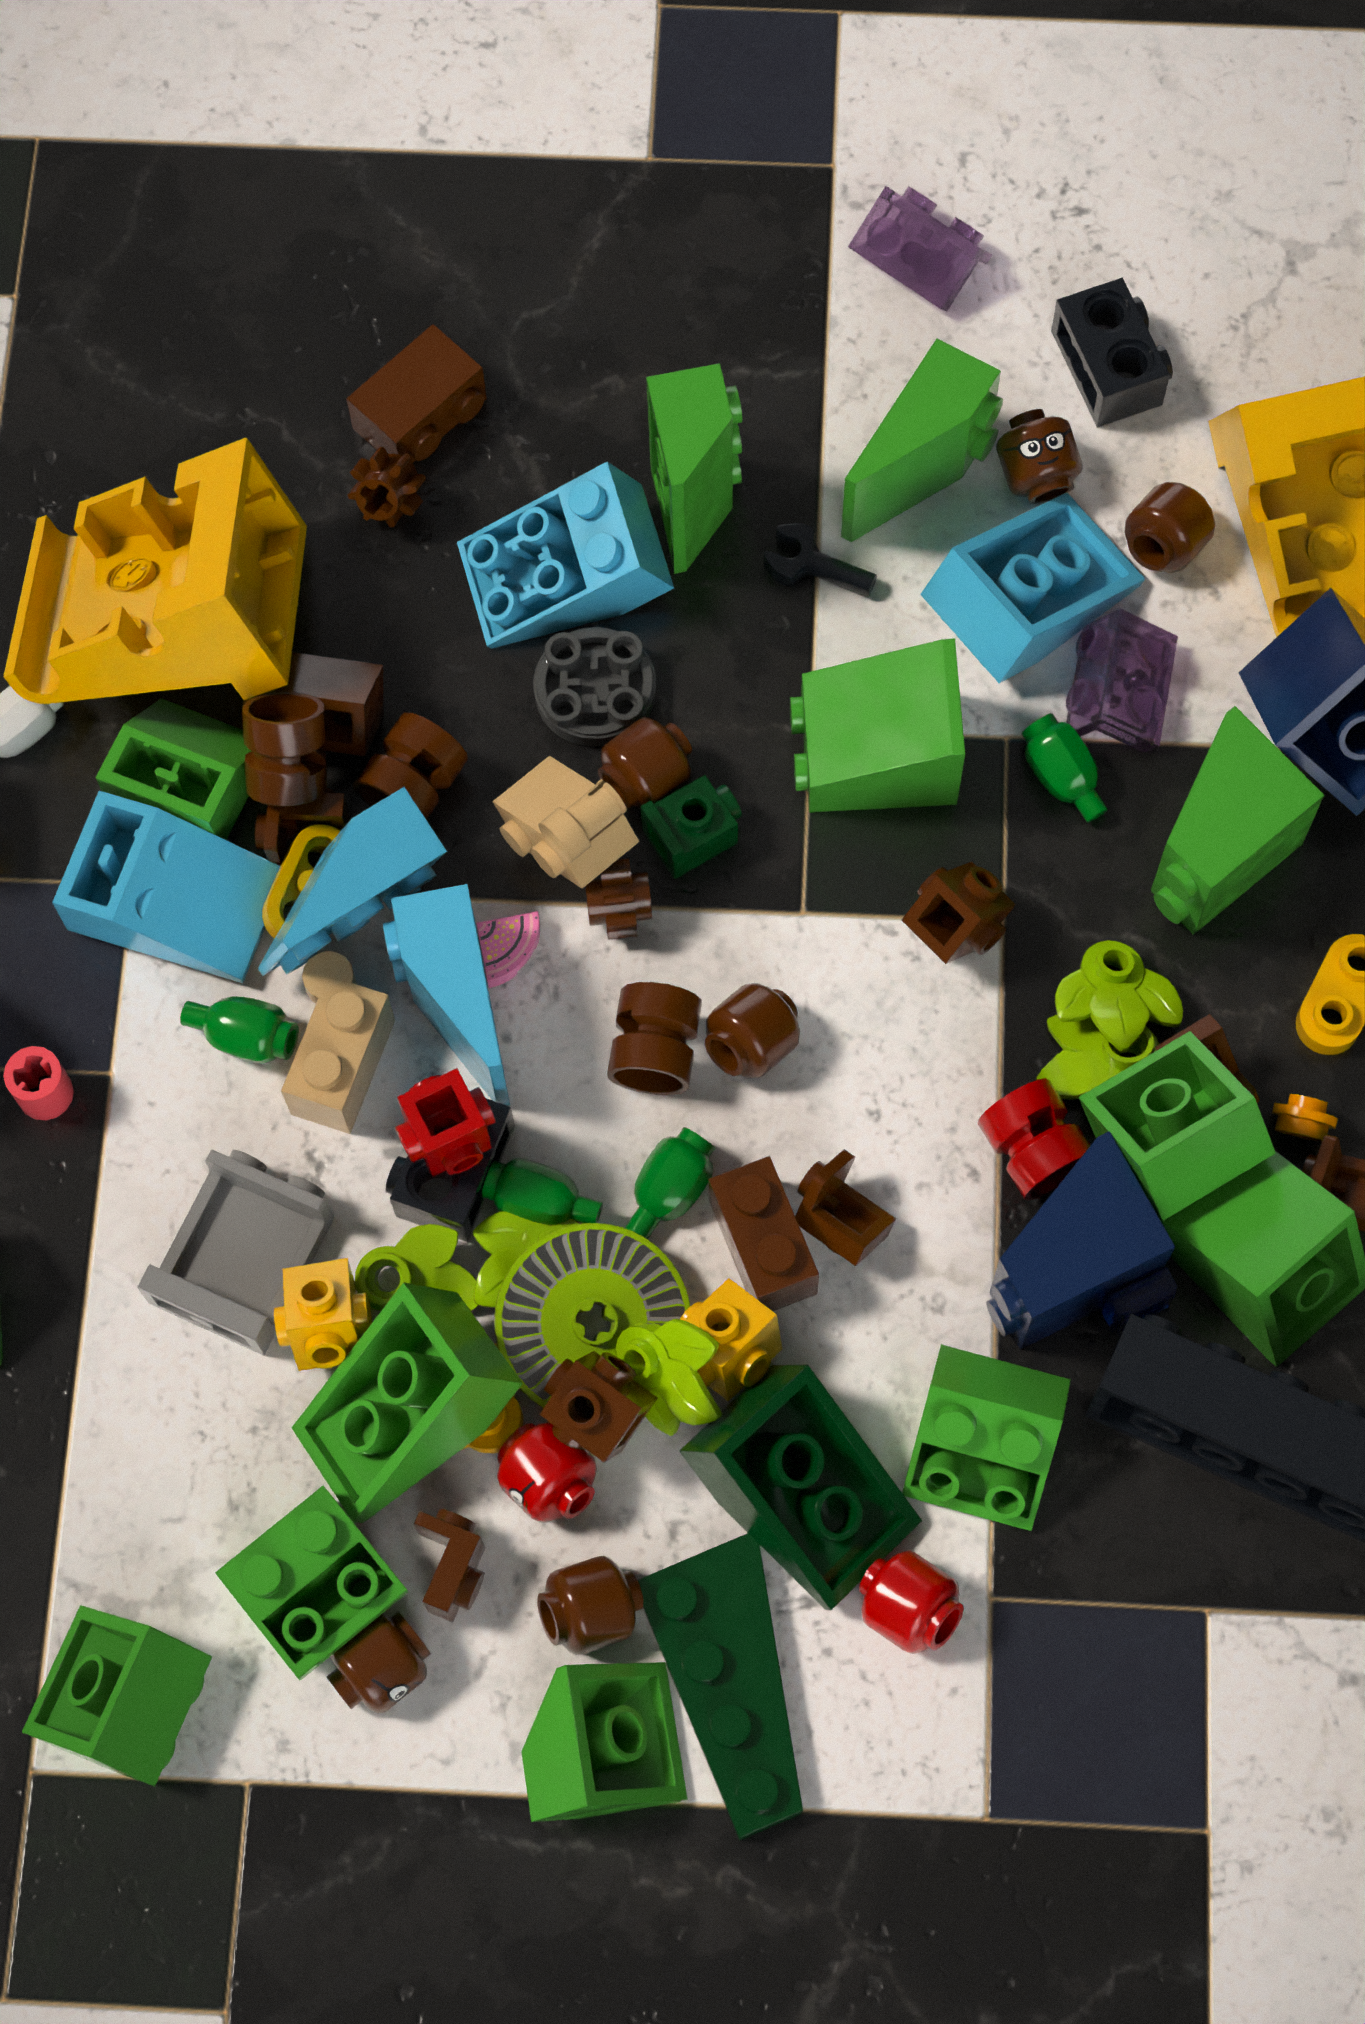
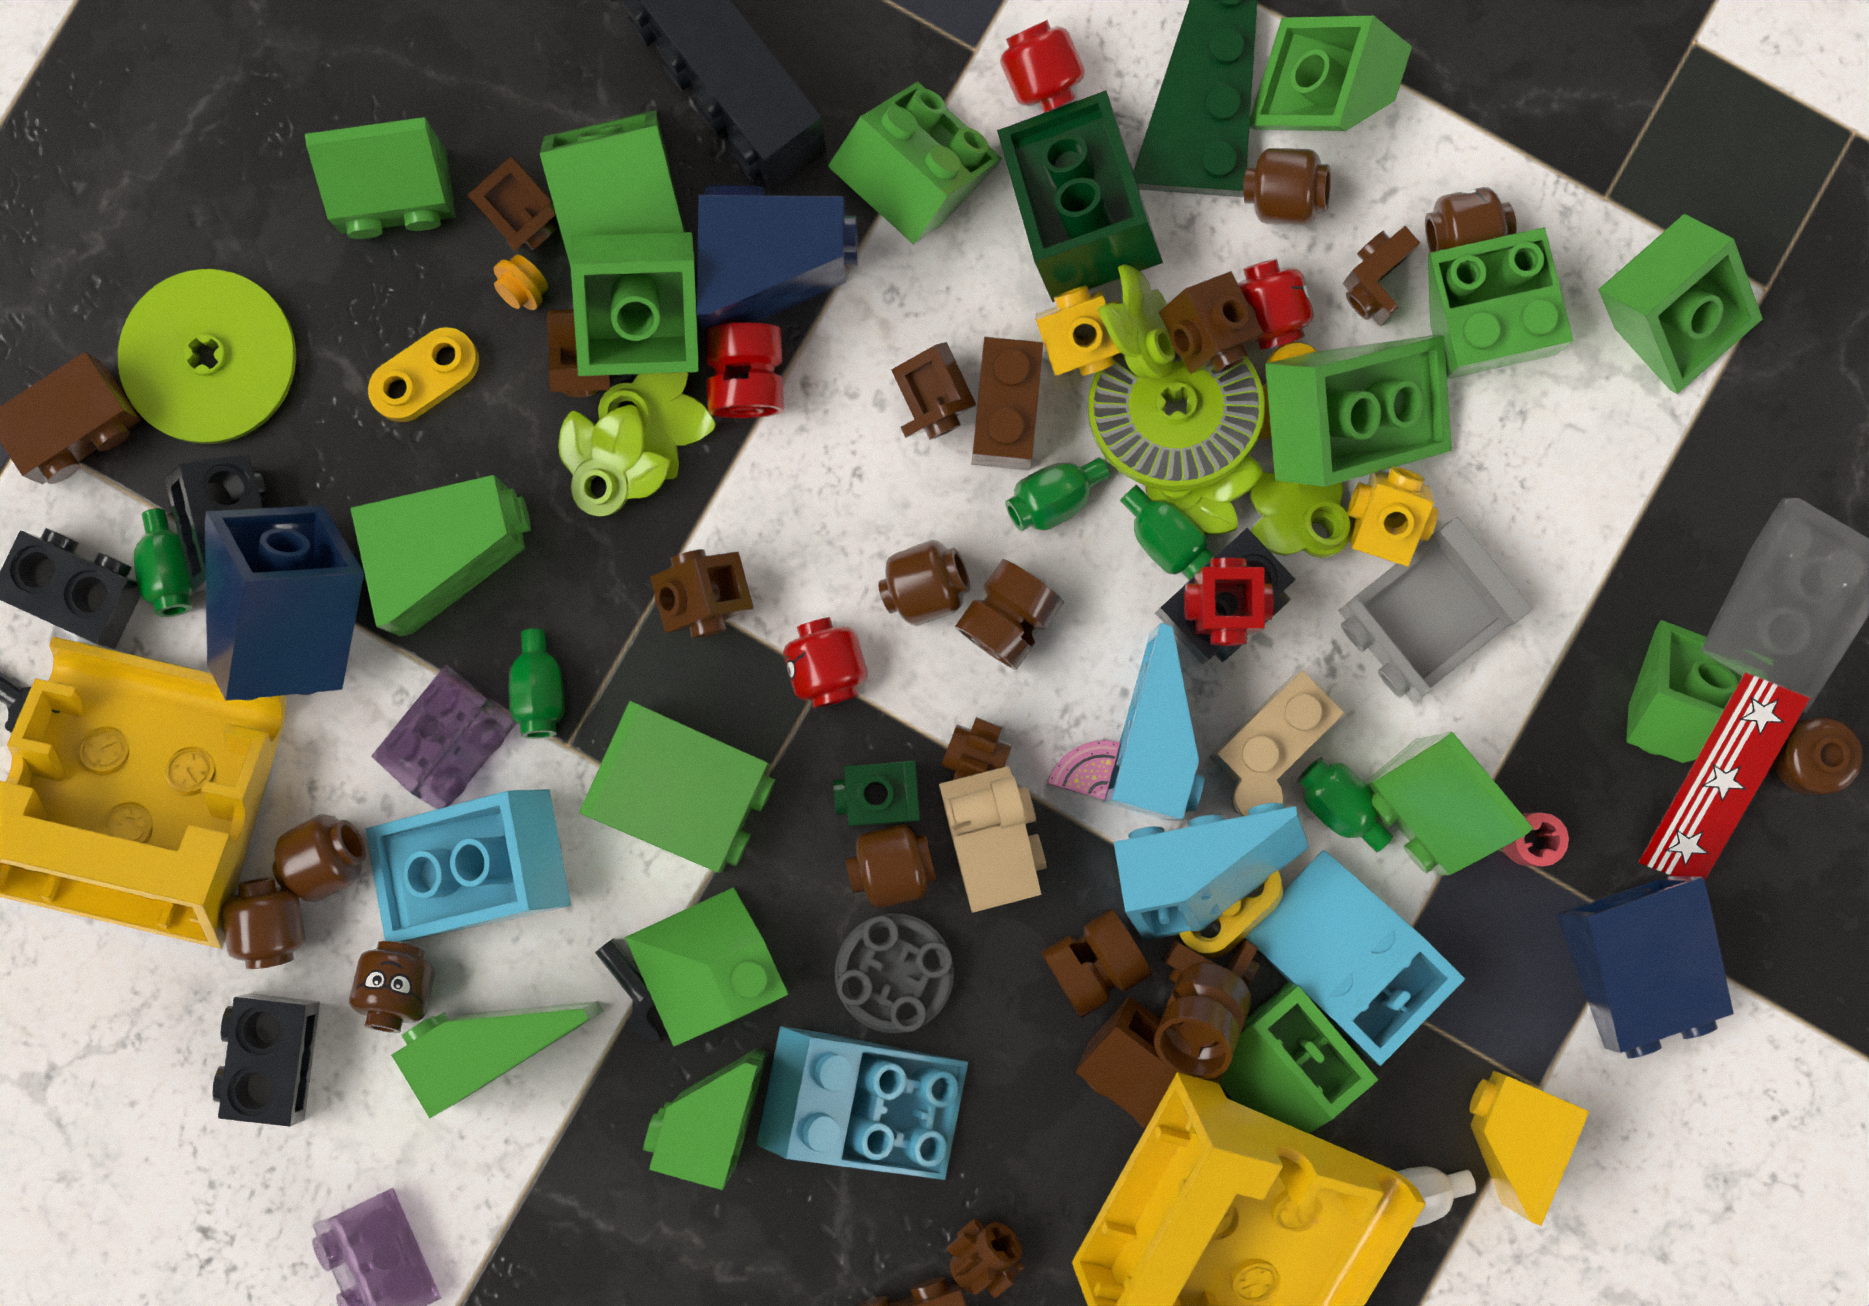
camera: 160 degrees left, 15 degrees up
none -> reddish brown head [221,877,305,969]
none -> bright green slope [624,887,788,1046]
none -> red head [783,617,868,708]
none -> bright green slope [1364,731,1534,875]

